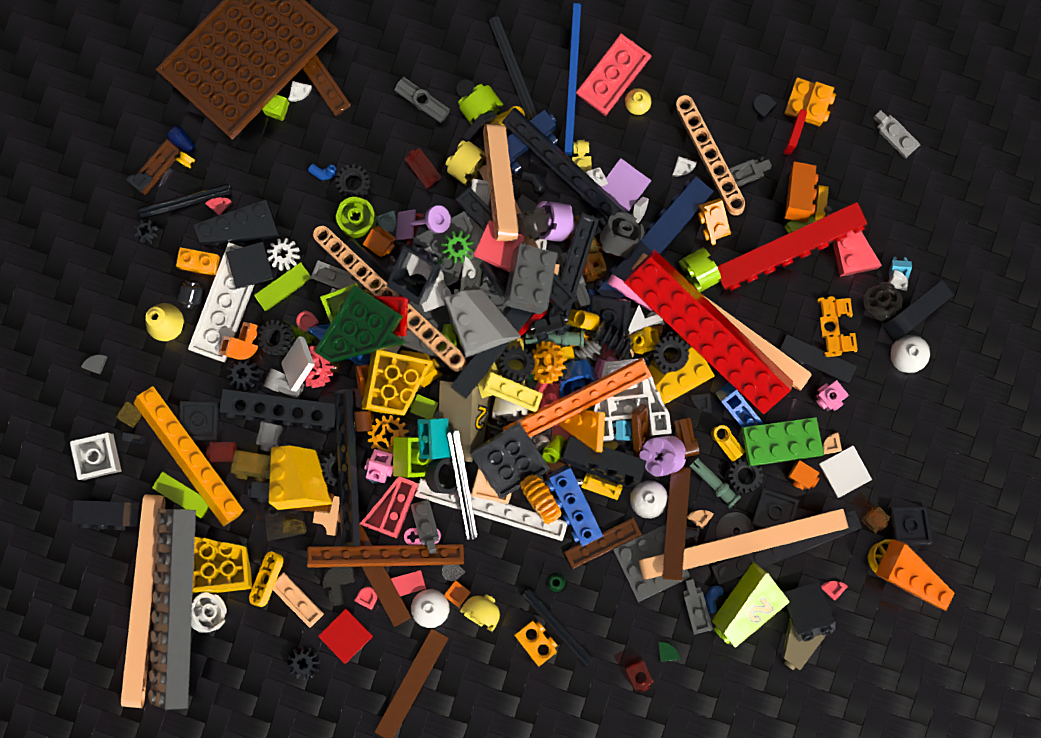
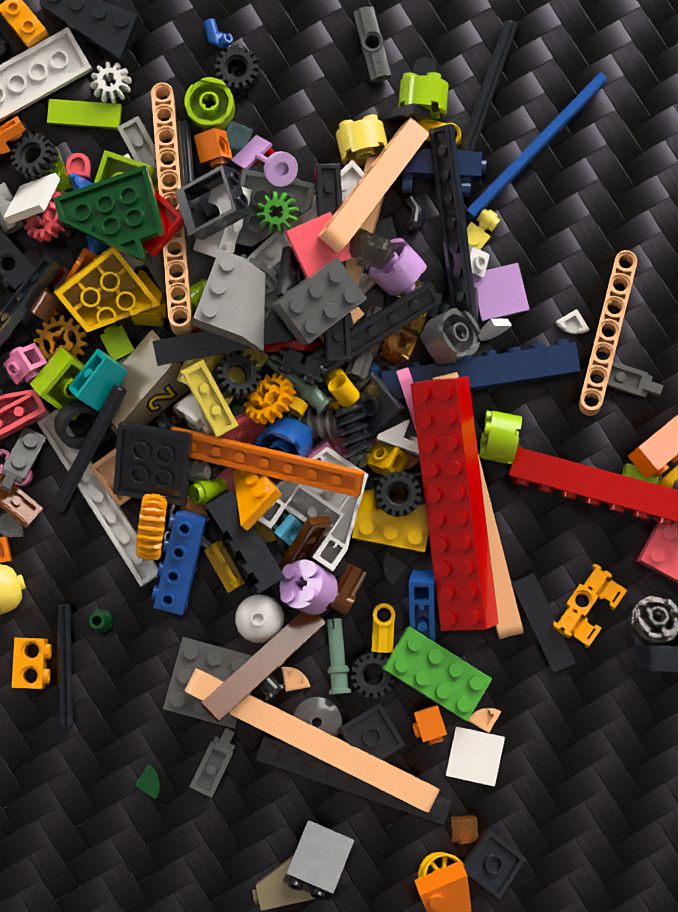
camera: 45 degrees right, 0 degrees up
black tile [226,242,274,290] -> none
clear red hinge [405,148,442,189] -> none
reddish brown tile [564,518,642,569] -> none
coral tile [576,34,651,116] -> none
light yellow brick [625,88,651,115] -> none
clear red brick [625,660,654,692] -> none
light orange bracket [698,198,731,245] -> none
blue arm [705,585,724,613] -> none
slope [712,563,789,647] -> none
bright pink brick [816,380,849,411] -> none
coral tile [821,581,848,600] -> none
white cylinder [890,335,930,373] -> none

